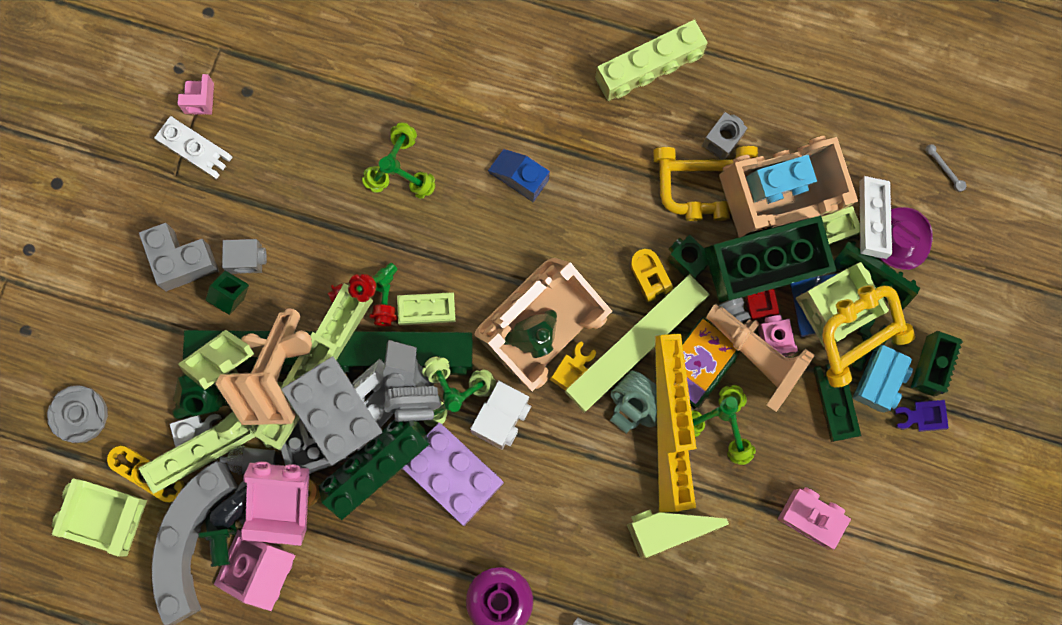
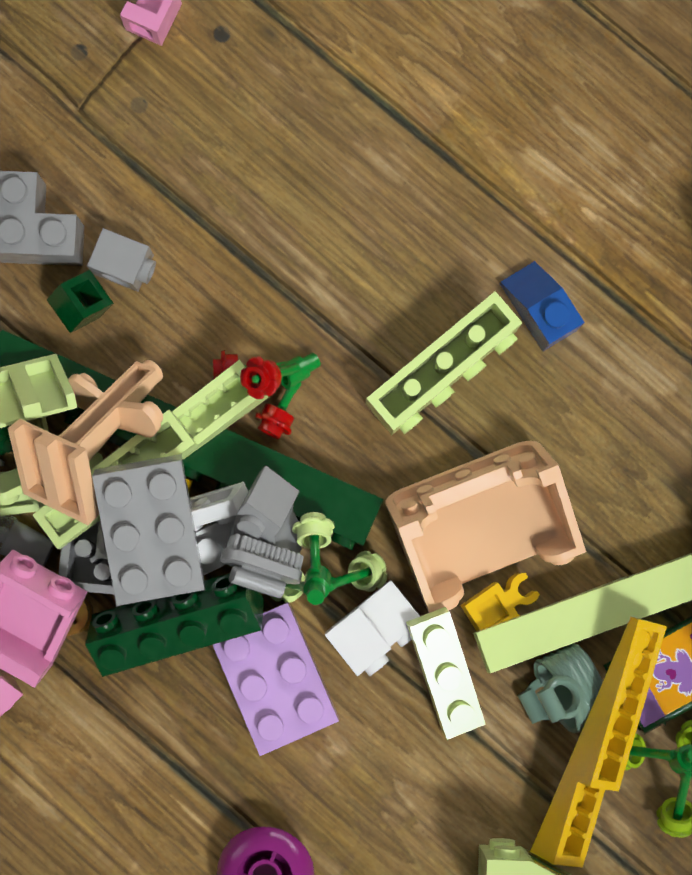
camera: 25 degrees right, 5 degrees up
white hinge [154,116,233,180] -> none
lime plant [362,122,435,199] -> none
yellowish green plate [397,292,456,325] -> none
dark green rock [504,309,557,358] -> none
yellow plate [630,249,673,302] -> none
none -> yellowish green brick [365,291,522,435]
none -> plate [406,607,486,740]

